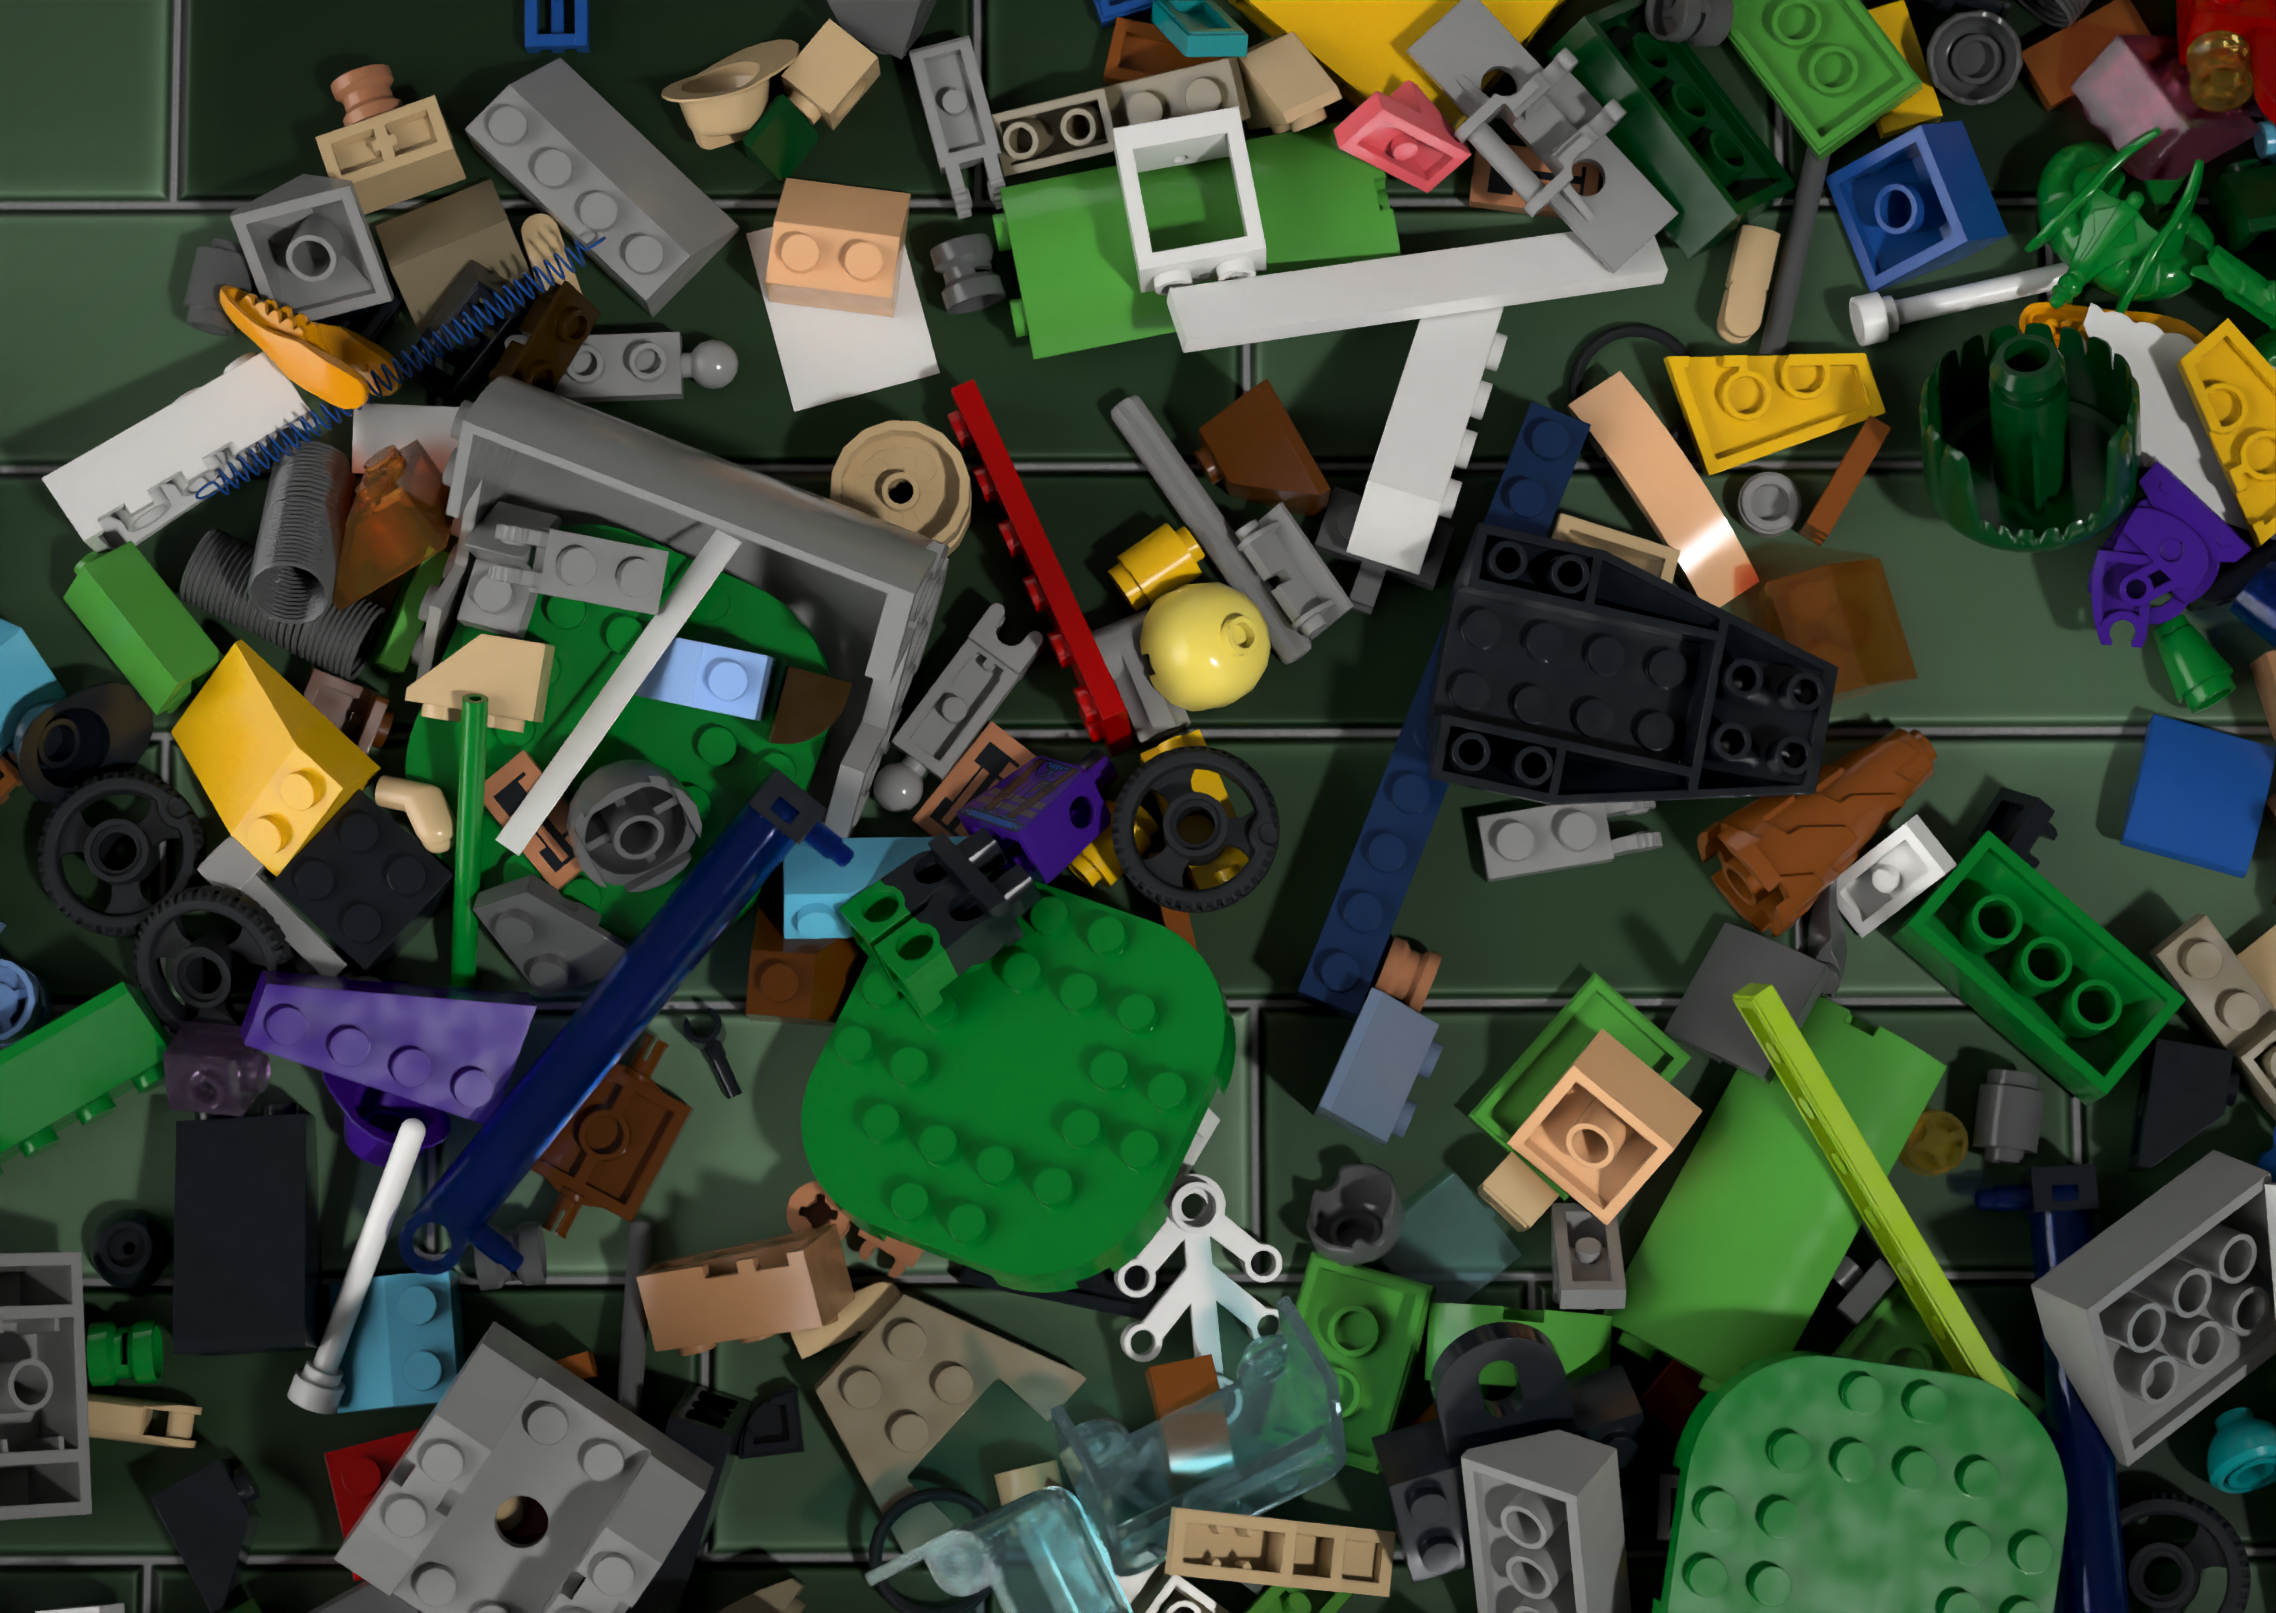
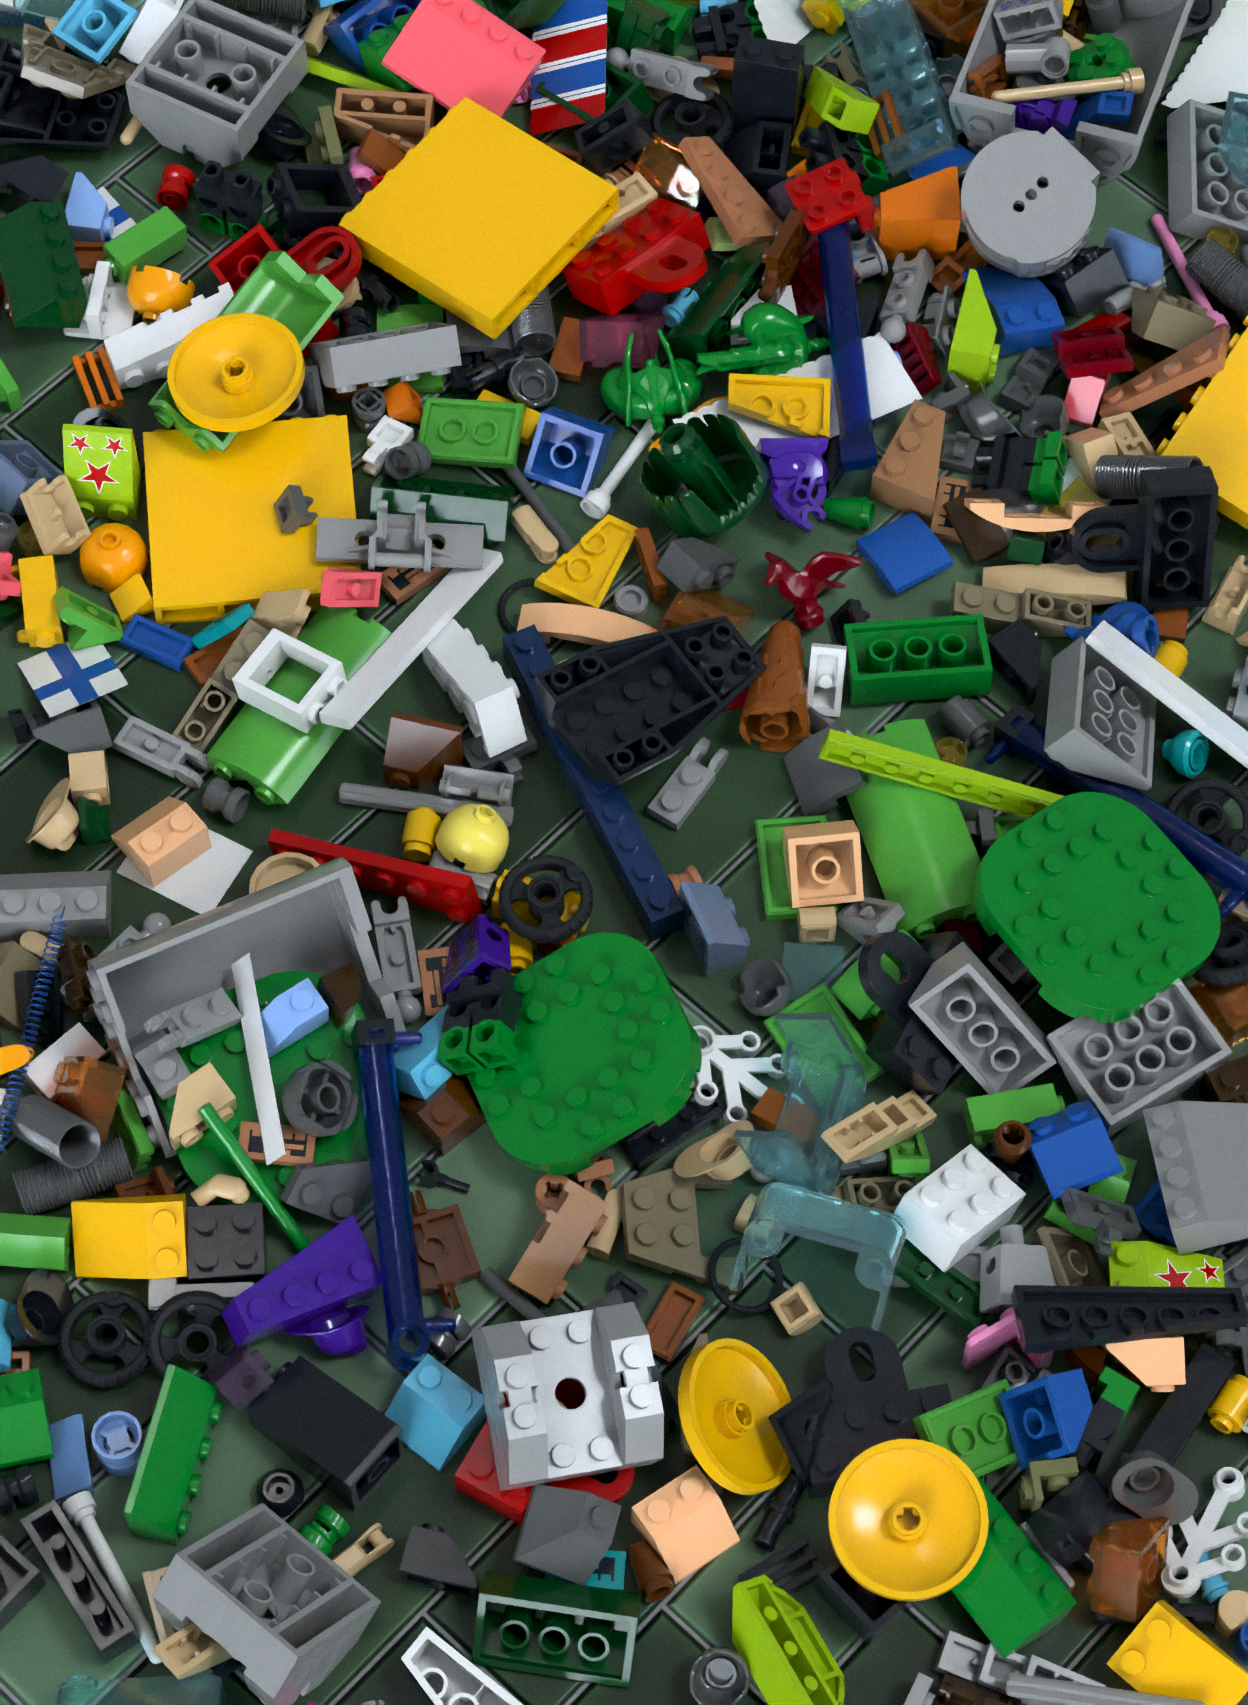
camera: 45 degrees left, 20 degrees down
white piece [287,1118,426,1414] -> none
clear yellow wheel [2186,30,2254,112] -> none
none -> dark orange tile [646,1281,706,1366]
none -> dark grey slope [656,537,740,593]
none -> tan piece [674,1120,760,1181]
none -> dark red animal [764,551,861,630]

